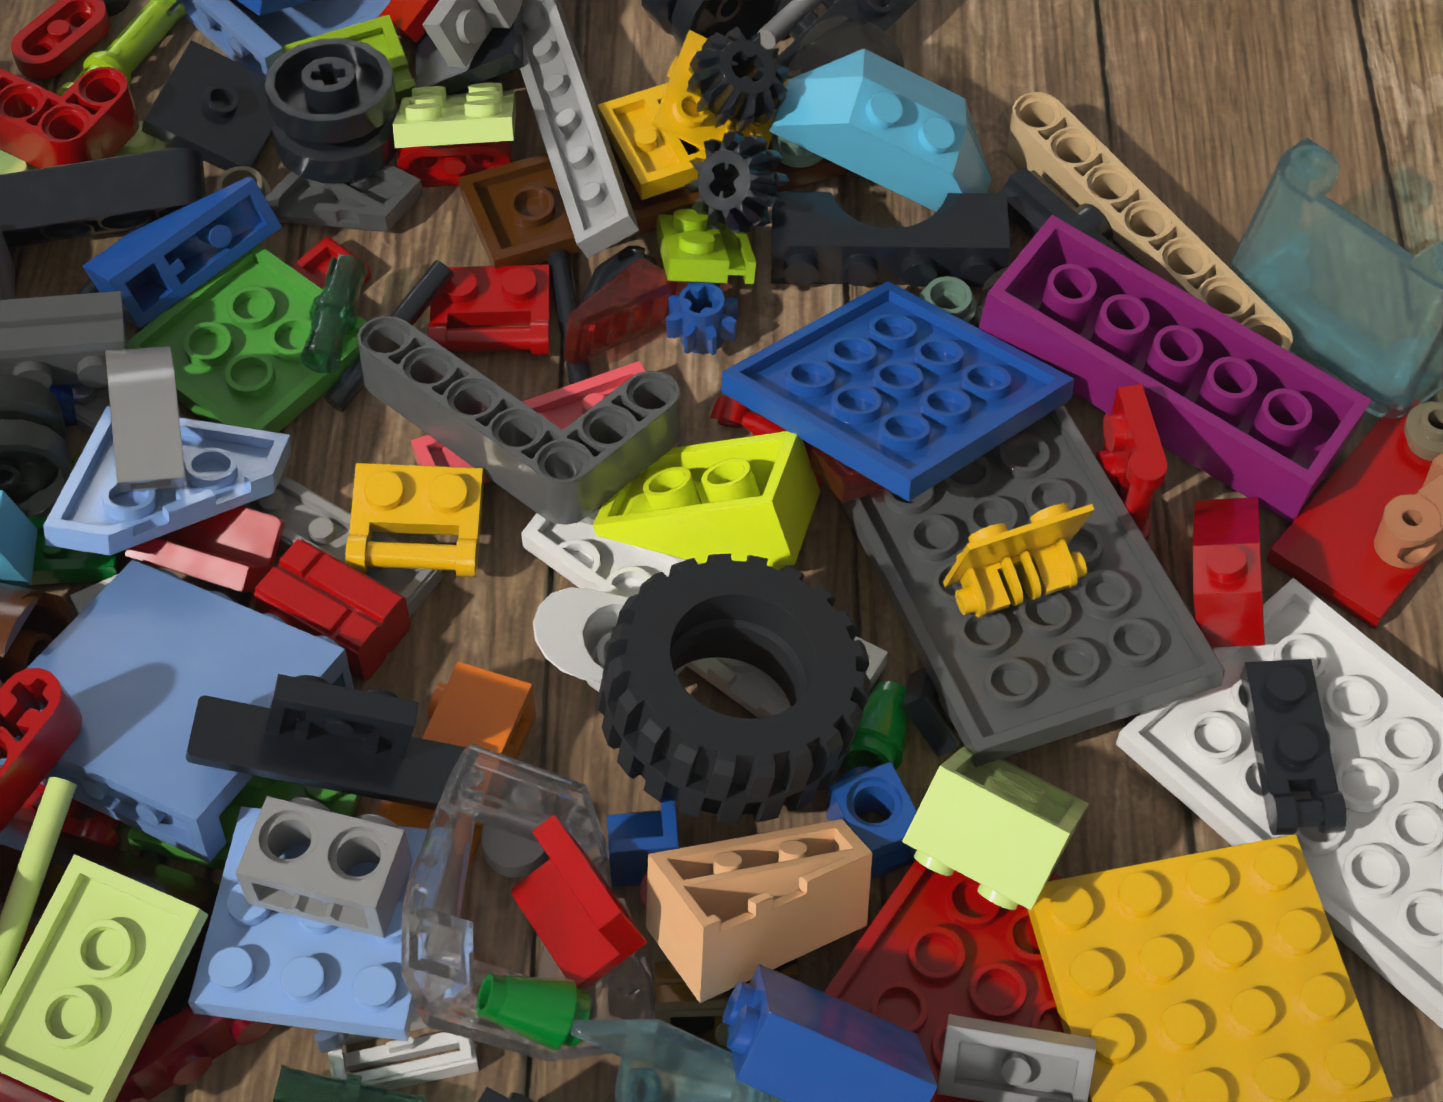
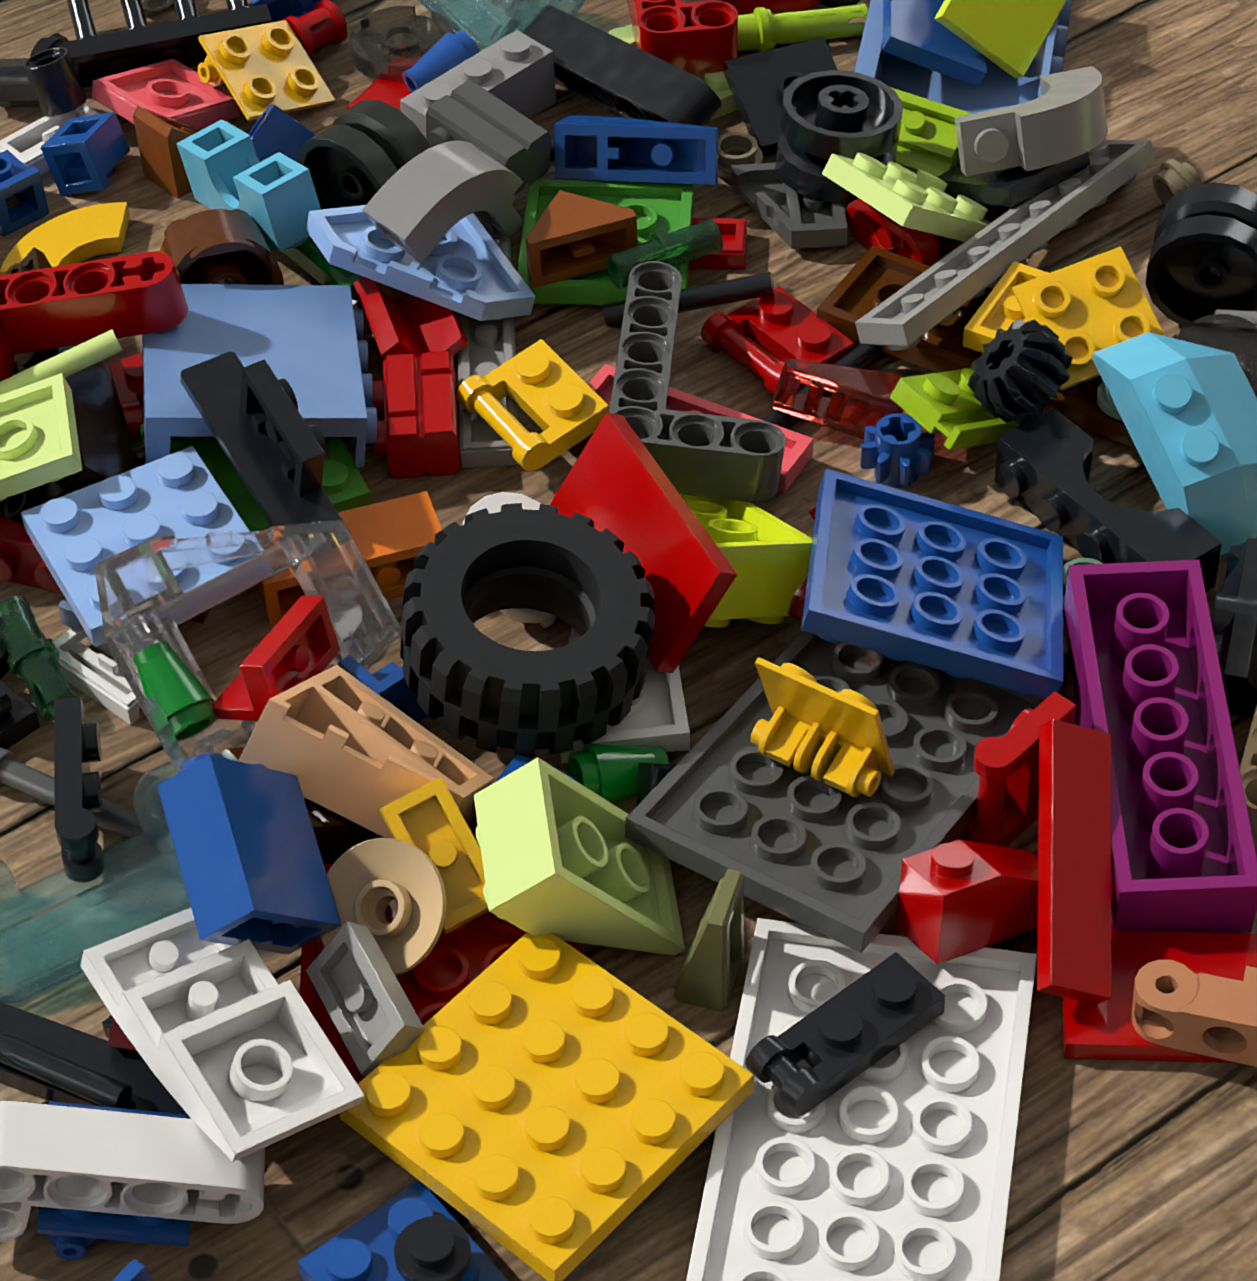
camera: 55 degrees right, 10 degrees down
light grey brick [236,796,413,938] -> none
black gear [687,26,789,132] -> none
none -> tan dish [321,838,447,976]
none -> yellow plate [380,777,489,935]
none -> dark orange slope [525,190,638,288]
none -> red tile [550,412,738,673]
none -> olive slope [674,868,744,1012]
none -> red tile [1037,719,1112,1005]

